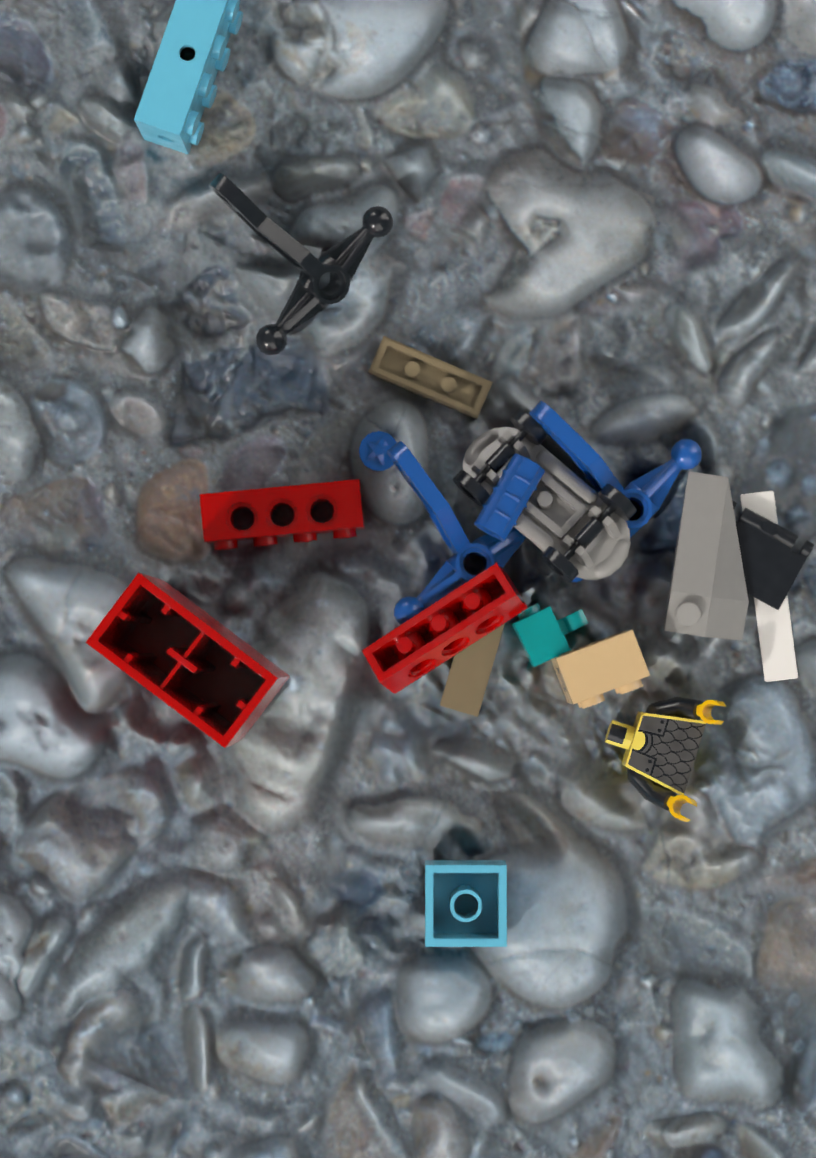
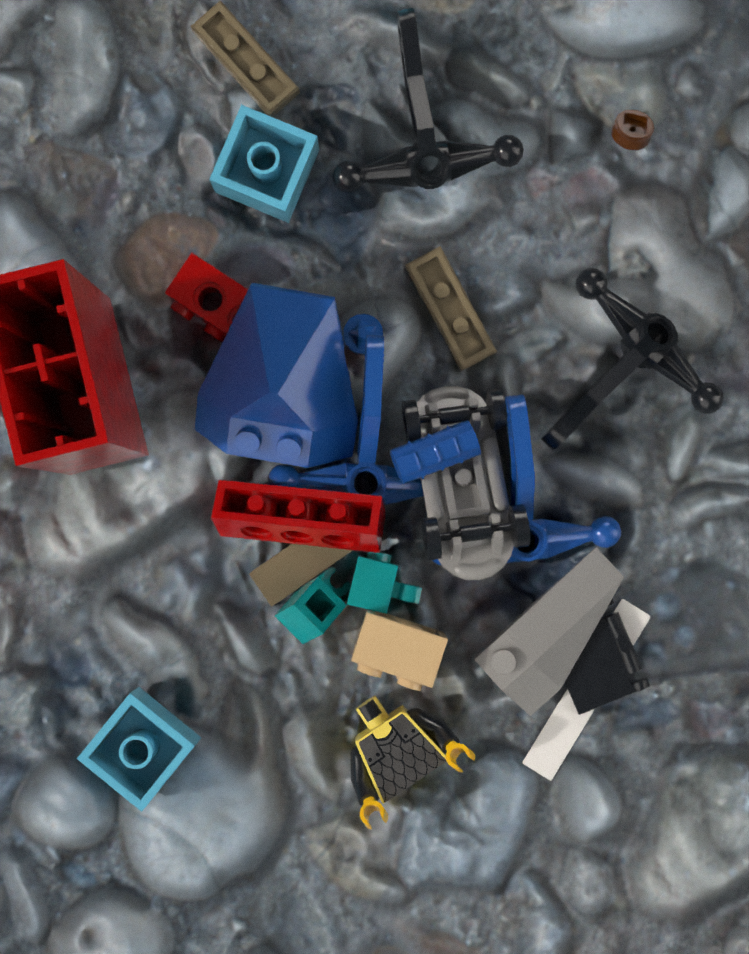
camera: 35 degrees right, 0 degrees up
none -> dark tan tile [190,1,300,117]
none -> blue wedge [195,283,359,468]
none -> medium azure brick [209,104,319,223]
none -> teal brick [275,567,351,644]
none -> black piece [541,268,724,451]
none -> reddish brown tile [611,109,654,150]

